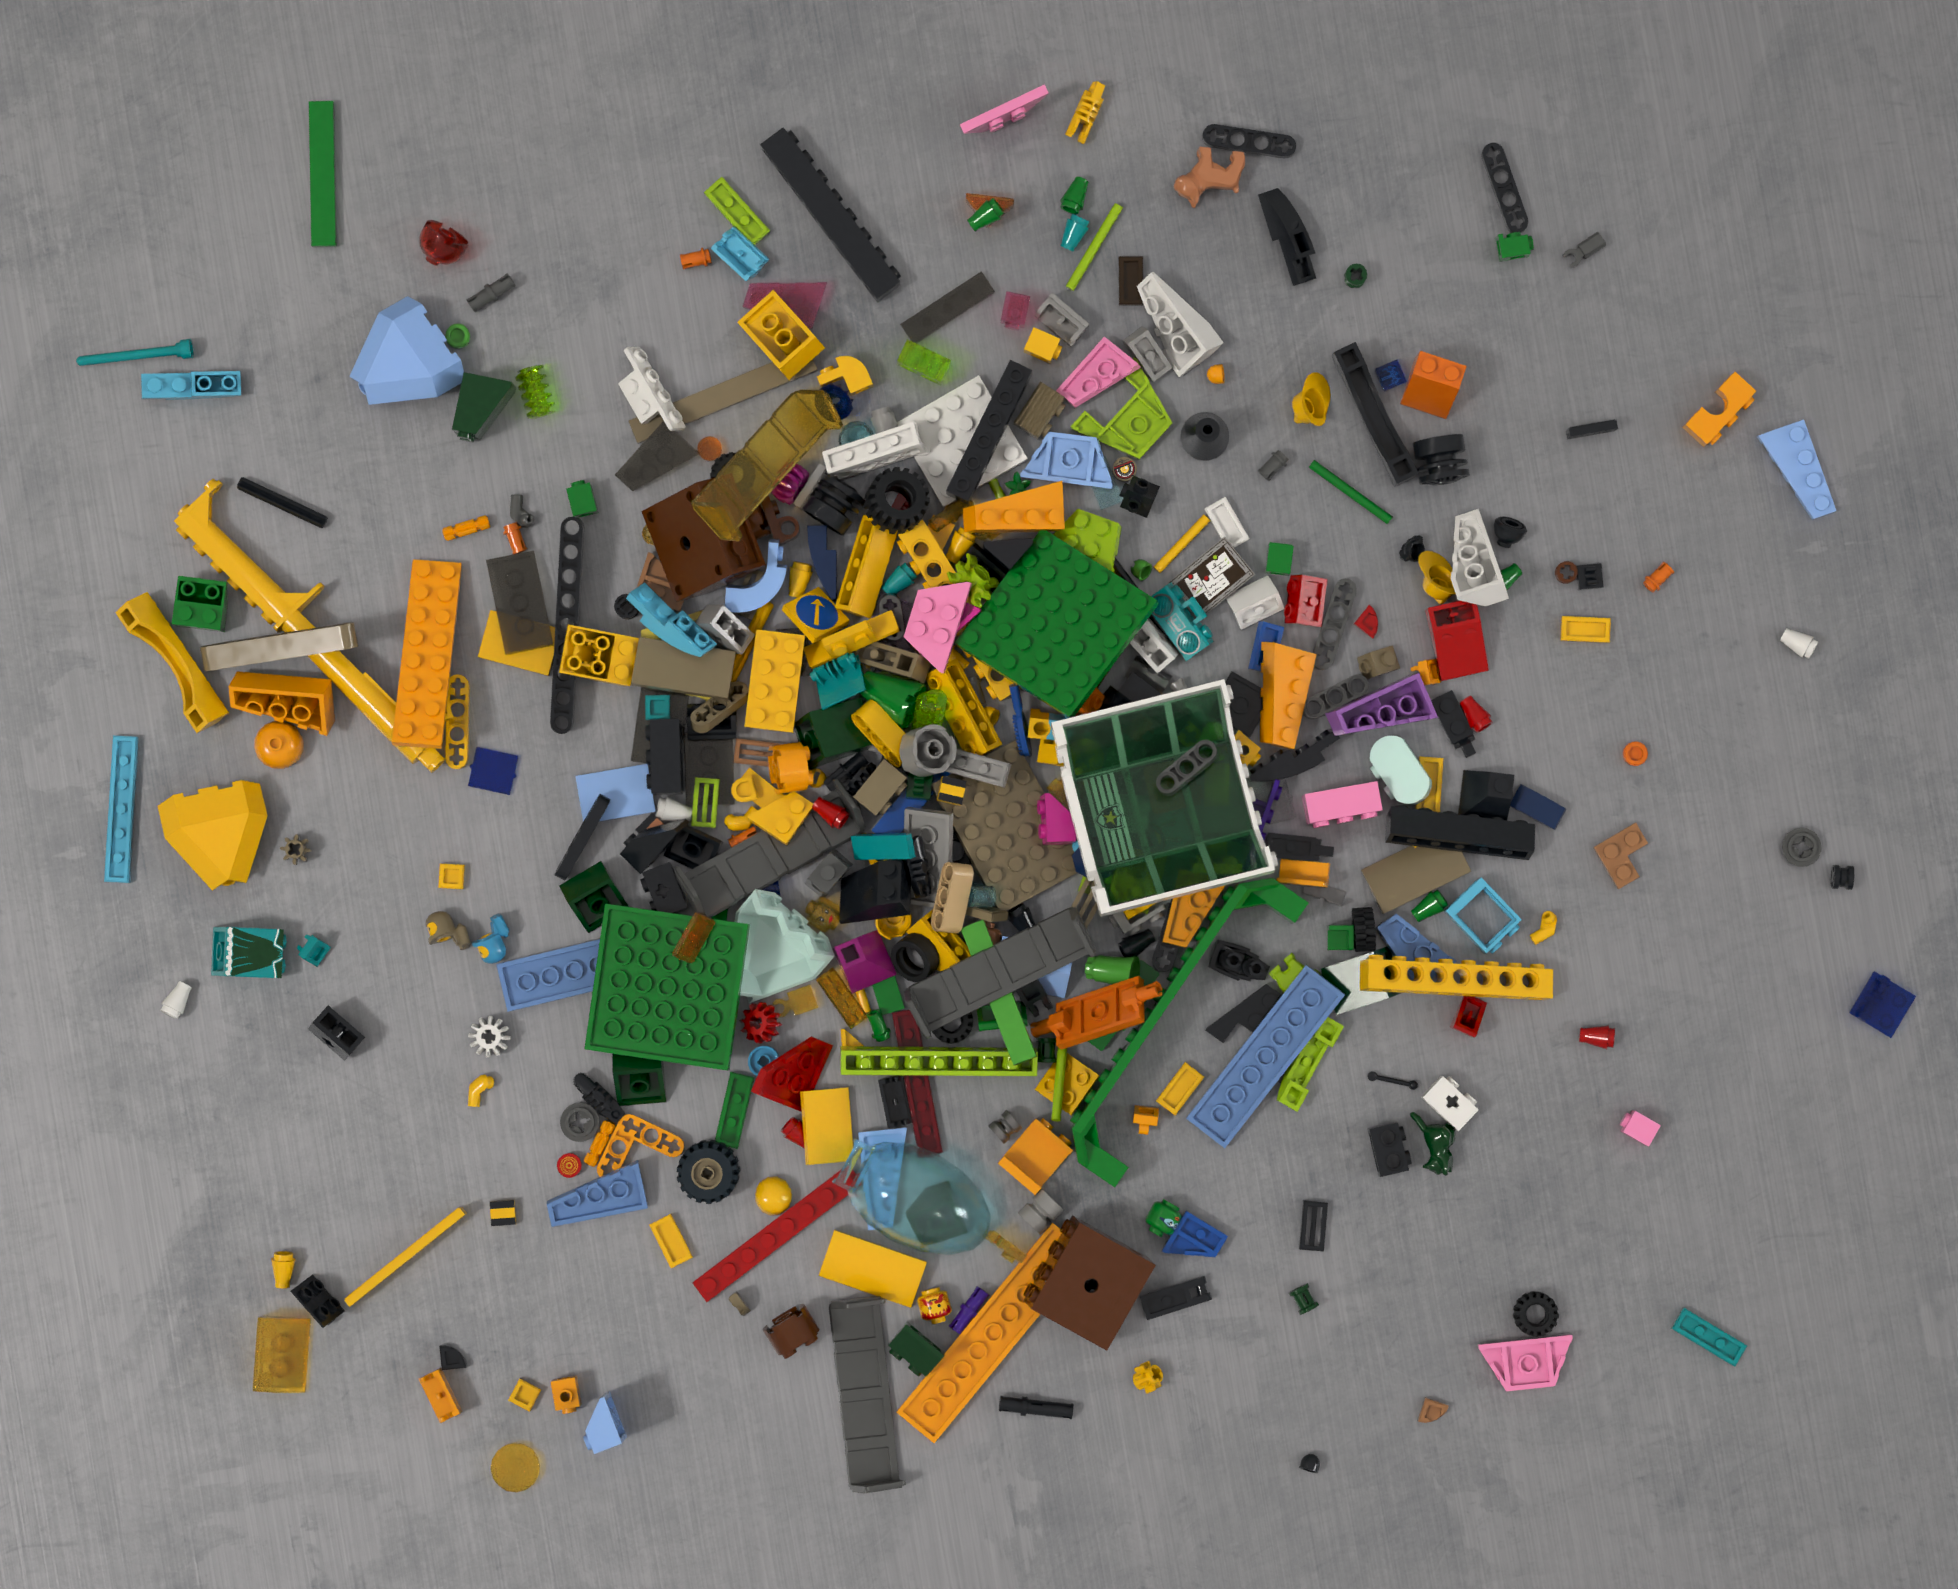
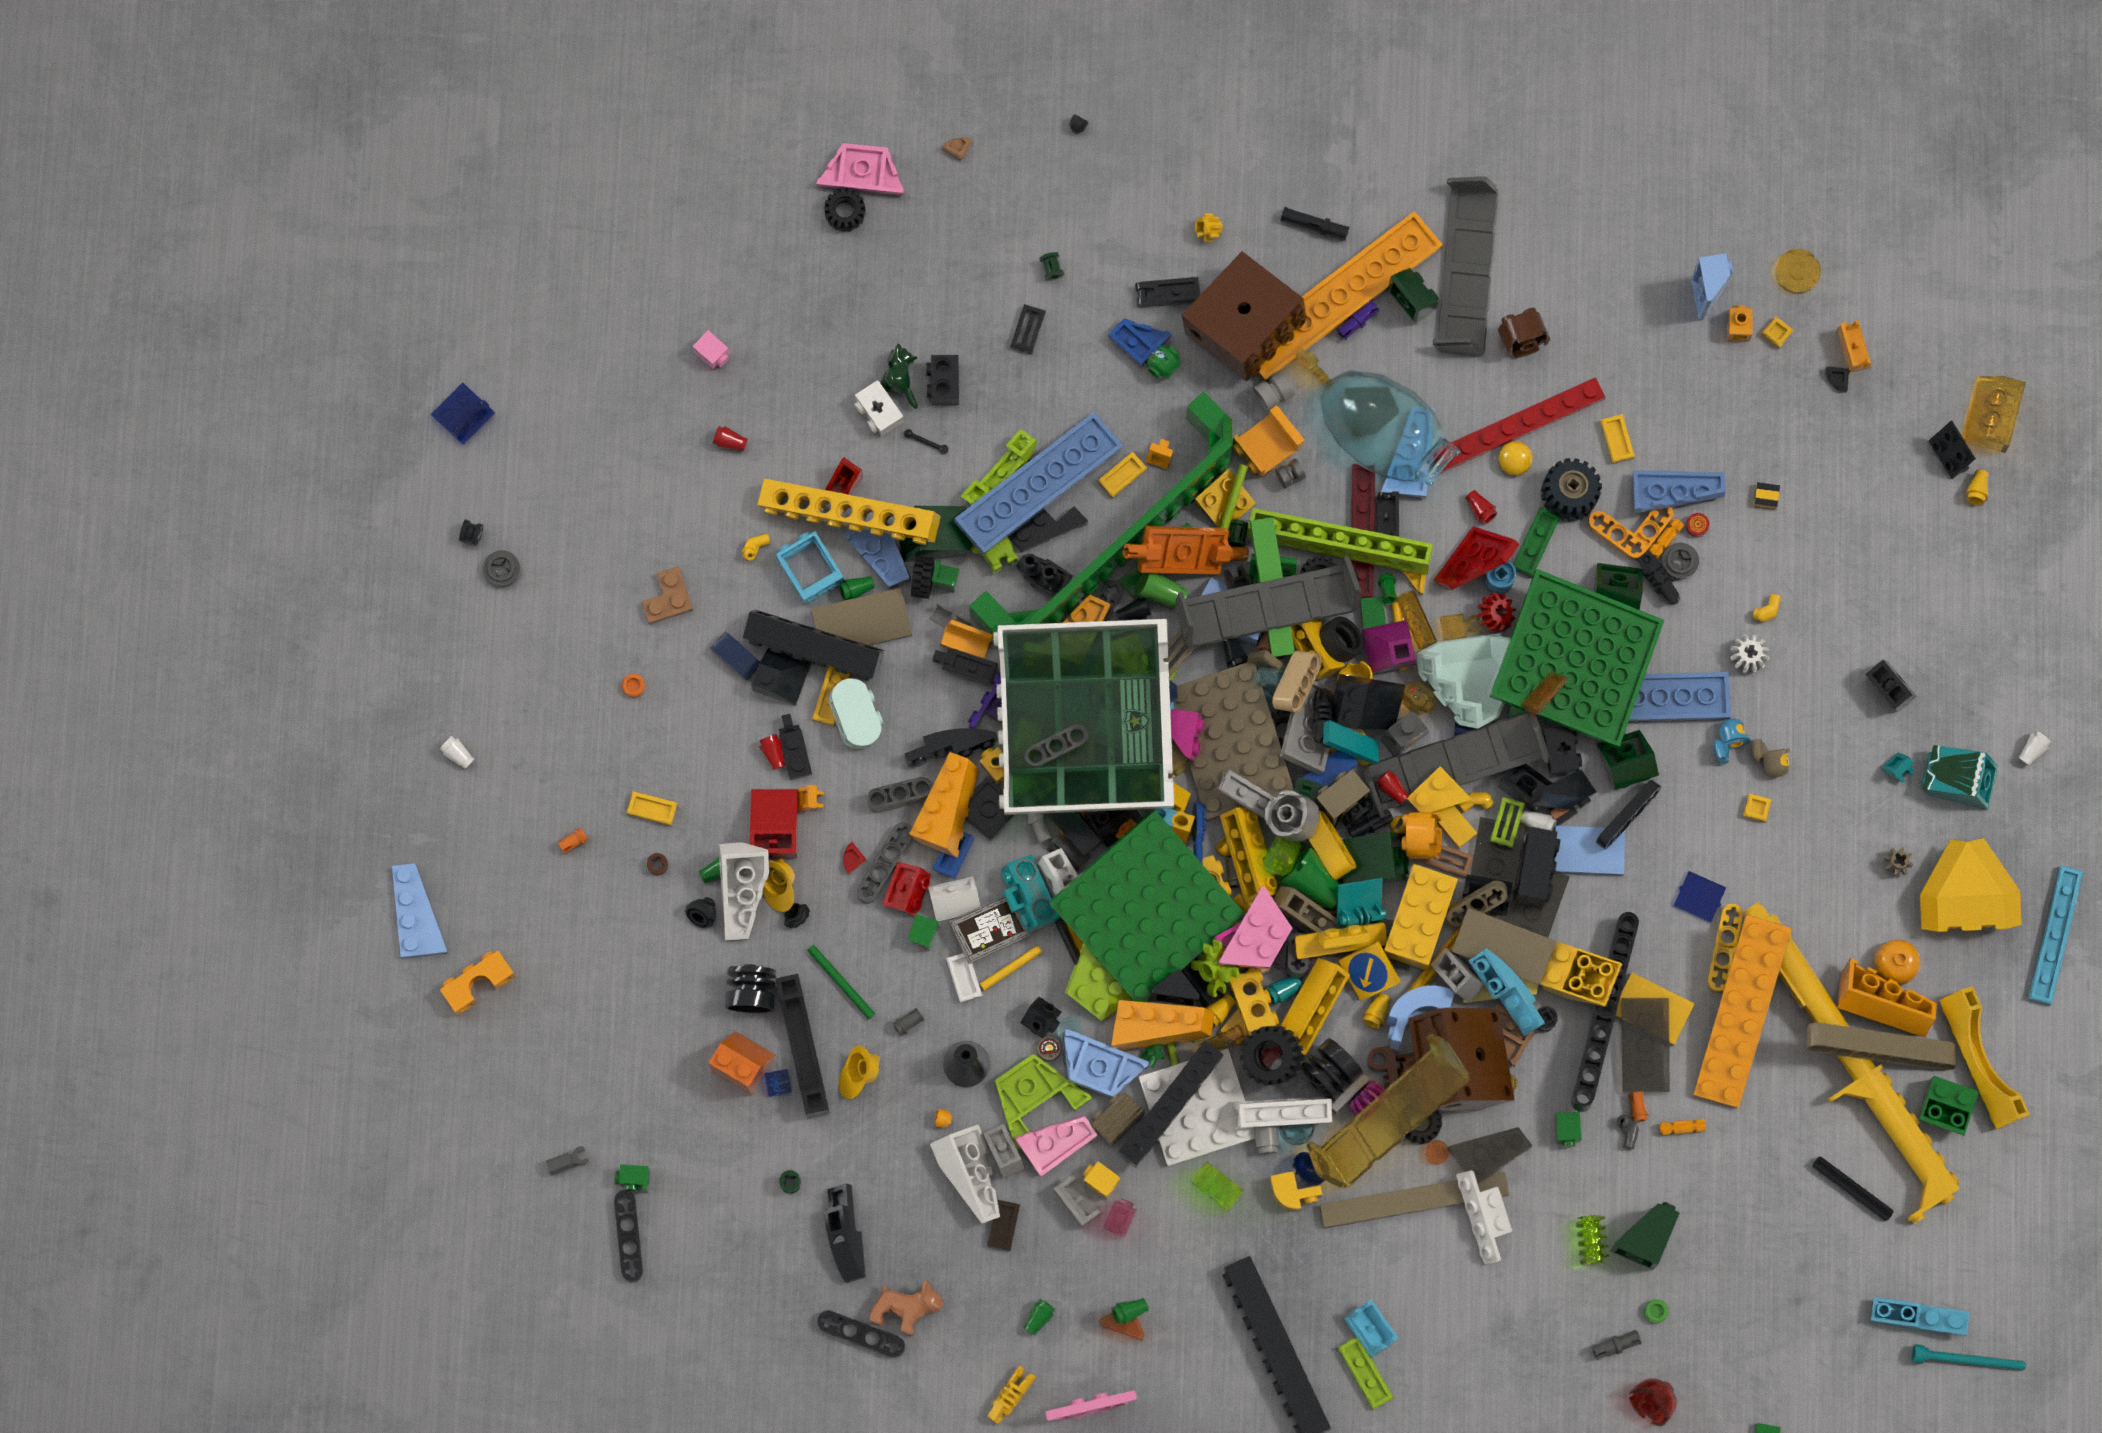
camera: 165 degrees left, 10 degrees down
yellow tile [344,1207,467,1307] -> none
light blue panel [349,296,464,405] -> none
teal tile [645,695,670,720] -> none
orange pin [680,248,712,270] -> none
orange pin [727,826,757,848] -> none
dark tan tile [729,1291,751,1316] -> none
yellow tile [731,775,758,802] -> none
yellow slope [737,290,825,380] -> none
clear pink wing [743,282,827,329] -> none
yellow tile [800,1087,854,1165] -> none
dark blue slope [807,525,837,601] -> none
yellow slope [819,1229,927,1308] -> none
clear smoke tile [900,271,995,345] -> none
yellow head [917,1287,952,1324] -> none
tile [937,776,967,806] -> none
teal cone [1060,214,1090,251] -> none
lime bar [1066,203,1123,291] -> none
bright green hinge [1131,559,1152,581] -> none
bright pink brick [1302,781,1383,828] -> none
medium lavender wedge [1325,673,1438,736] -> none
dark tan bracket [1357,645,1400,680] -> none
black tile [1566,419,1618,440] -> none
black tile [1576,563,1604,590] -> none
teal tile [1671,1307,1747,1367] -> none

